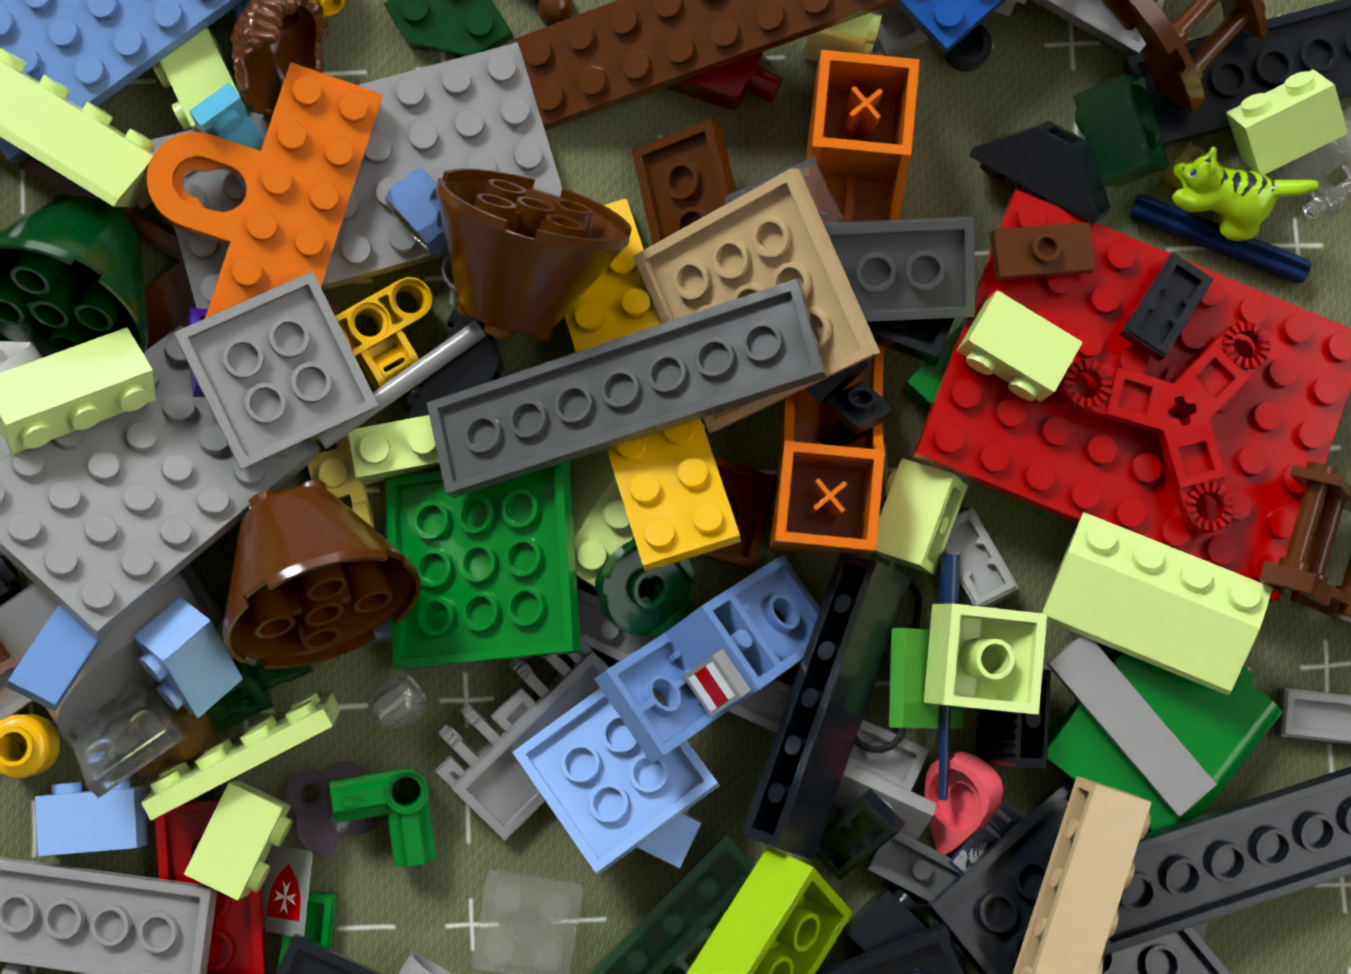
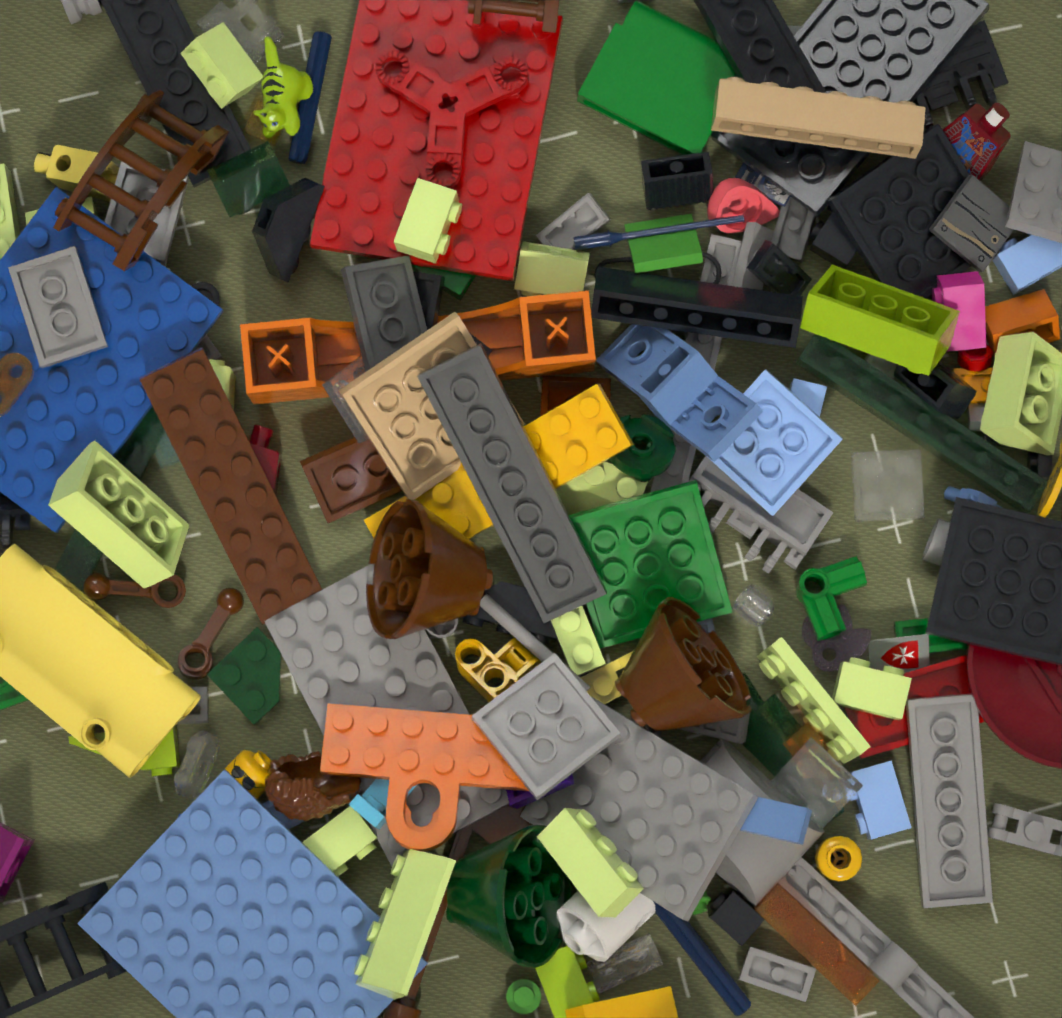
camera: 100 degrees left, 0 degrees up
light blue brick [133,597,243,718] -> none
medium blue rock [385,168,448,256] -> none
tile [683,648,751,718] -> none
black bracket [818,381,893,446] -> none
yellowish green slope [923,603,1047,715] -> none
reddish brown plate [989,222,1095,281] -> none
yellowish green slope [1042,512,1273,696] -> none
light grey tile [1046,635,1217,817] -> none
black plate [1118,252,1214,361] -> none

